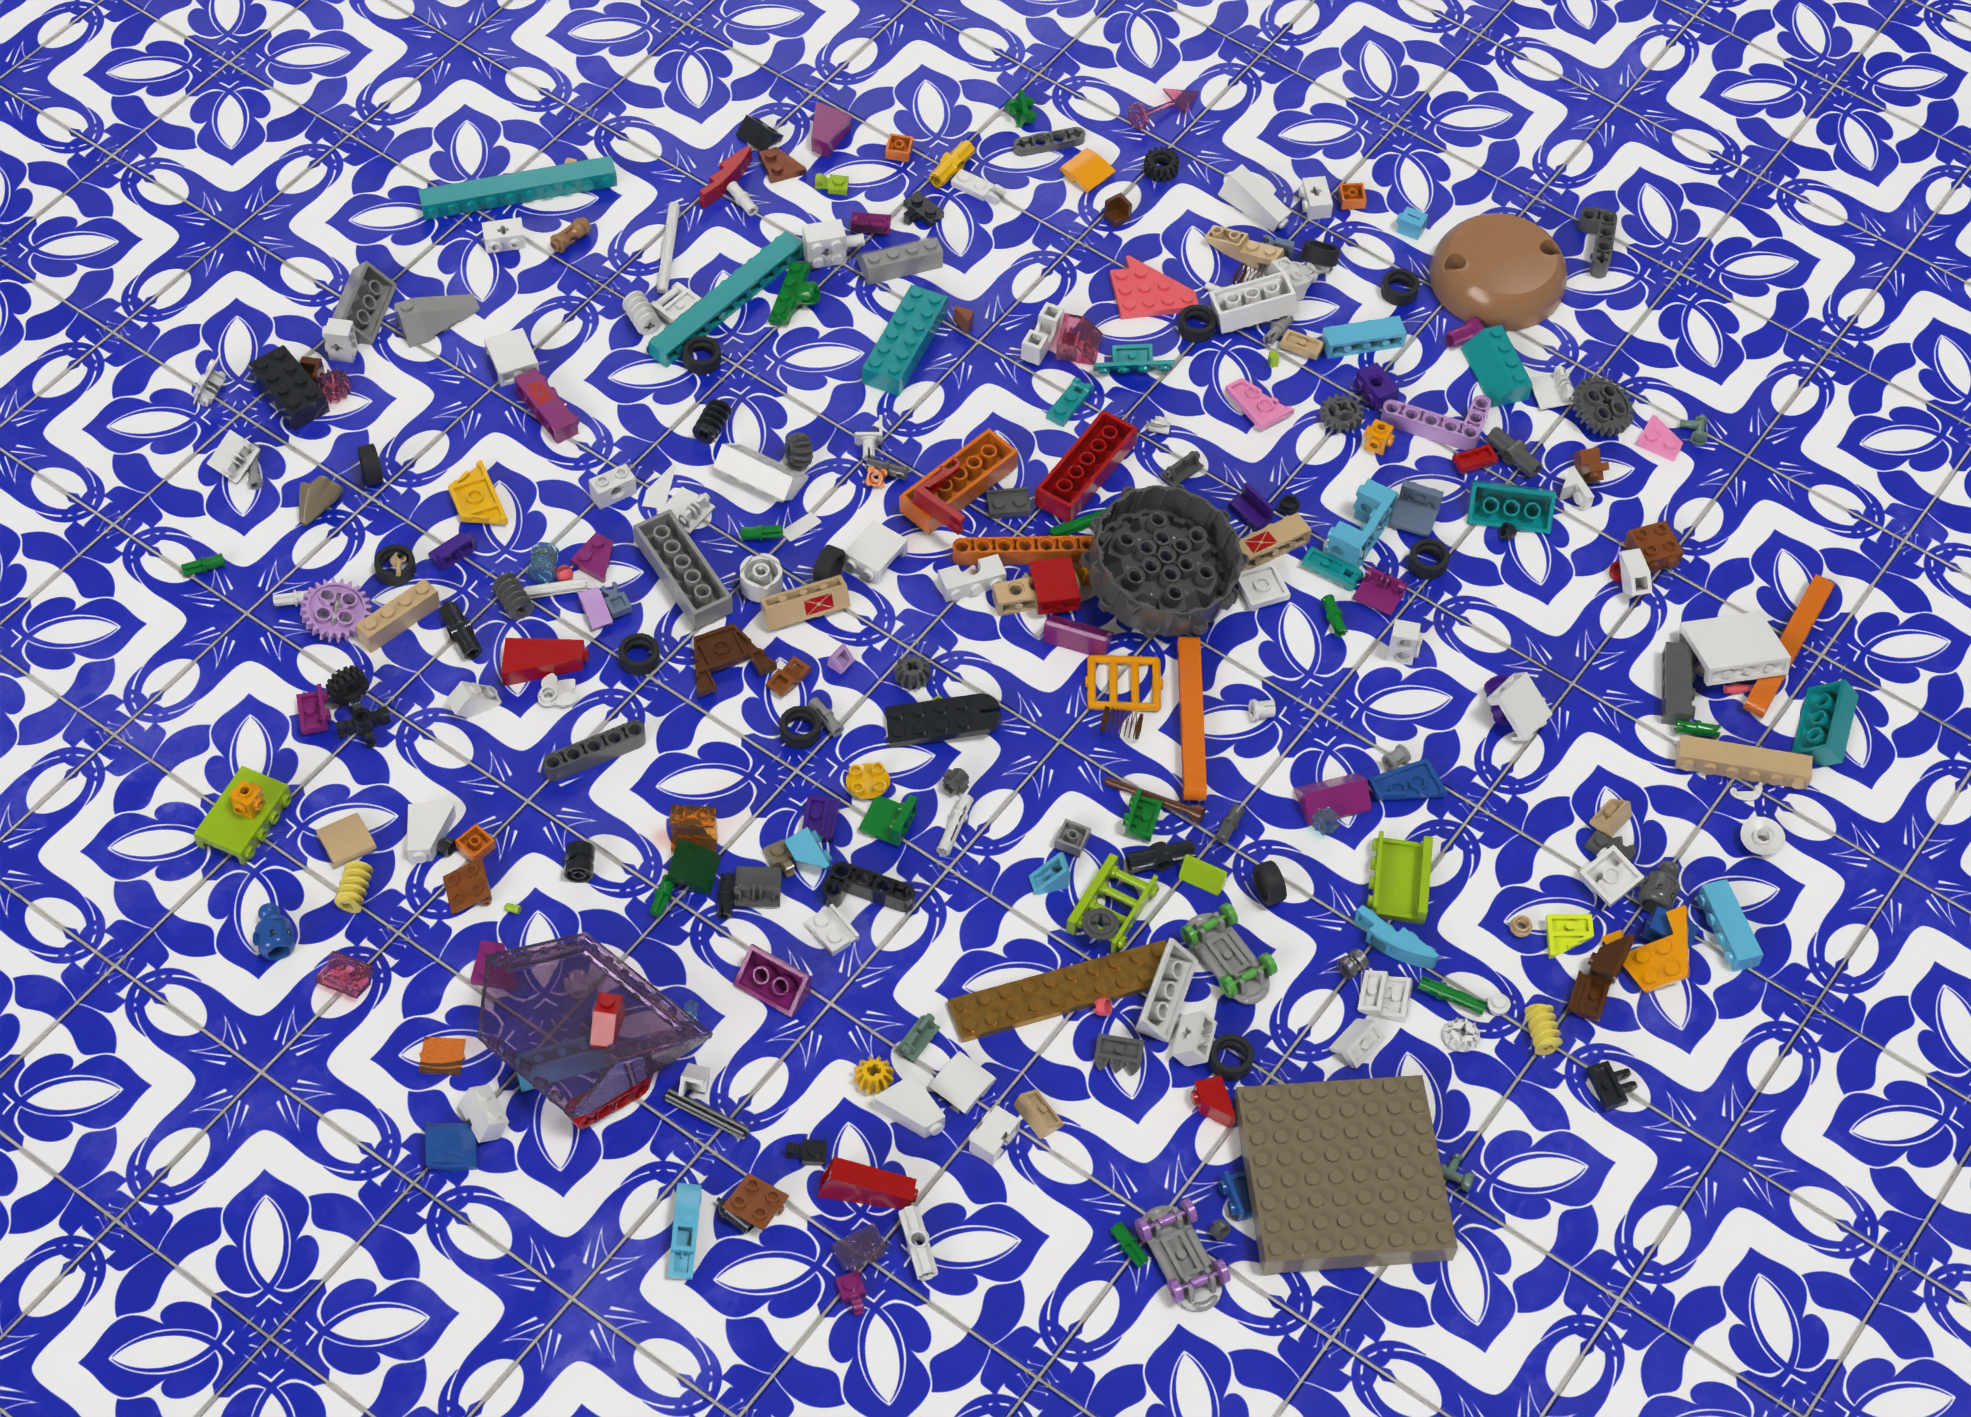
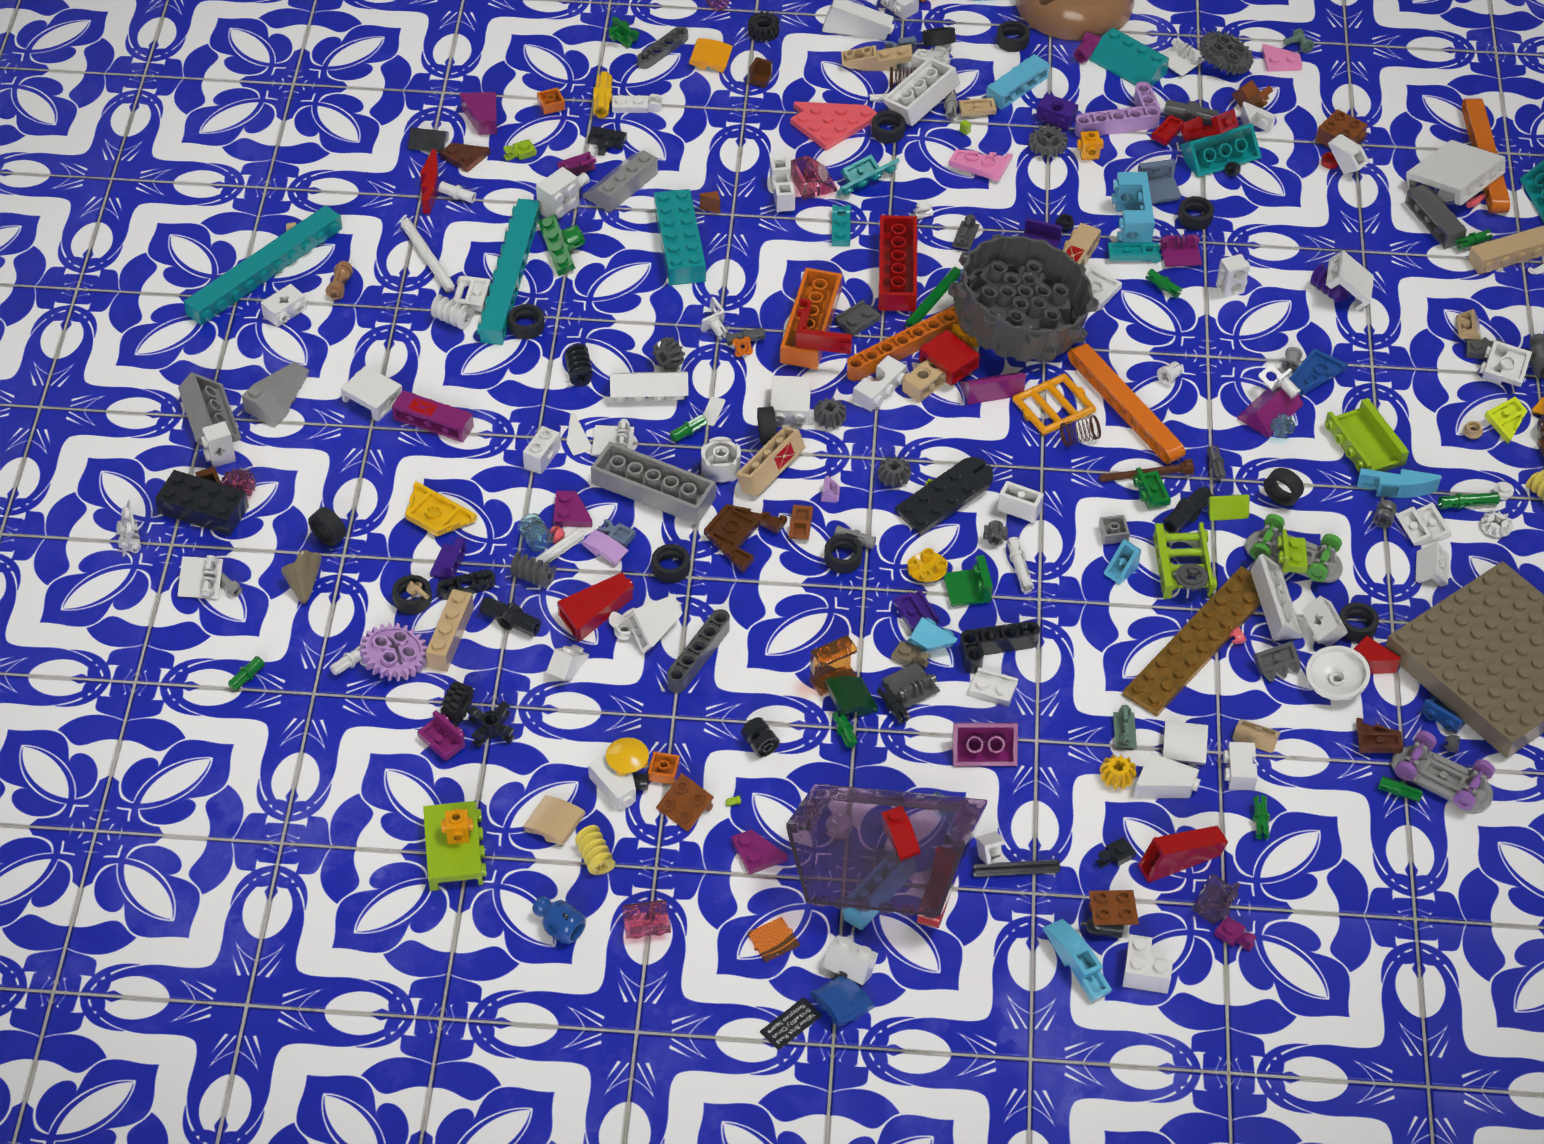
camera: 30 degrees left, 5 degrees down
white piece [898,1205,938,1281] -> none
none -> black beam [437,570,496,600]
none -> yellow dish [606,737,649,776]
none -> white slope [625,595,683,654]
none -> black sticker [760,997,822,1050]
none -> dark grey gear [814,397,846,430]
none -> white brick [997,481,1044,523]
none -> white brick [1122,934,1173,994]
none -> red panel [1180,109,1239,141]
none -> green pin [1253,795,1270,840]
none -> white bracket [1258,365,1301,399]
none -> lime bracket [1277,529,1308,573]
none -> white dish [1306,646,1370,700]
none -> copper wing [1356,718,1403,753]

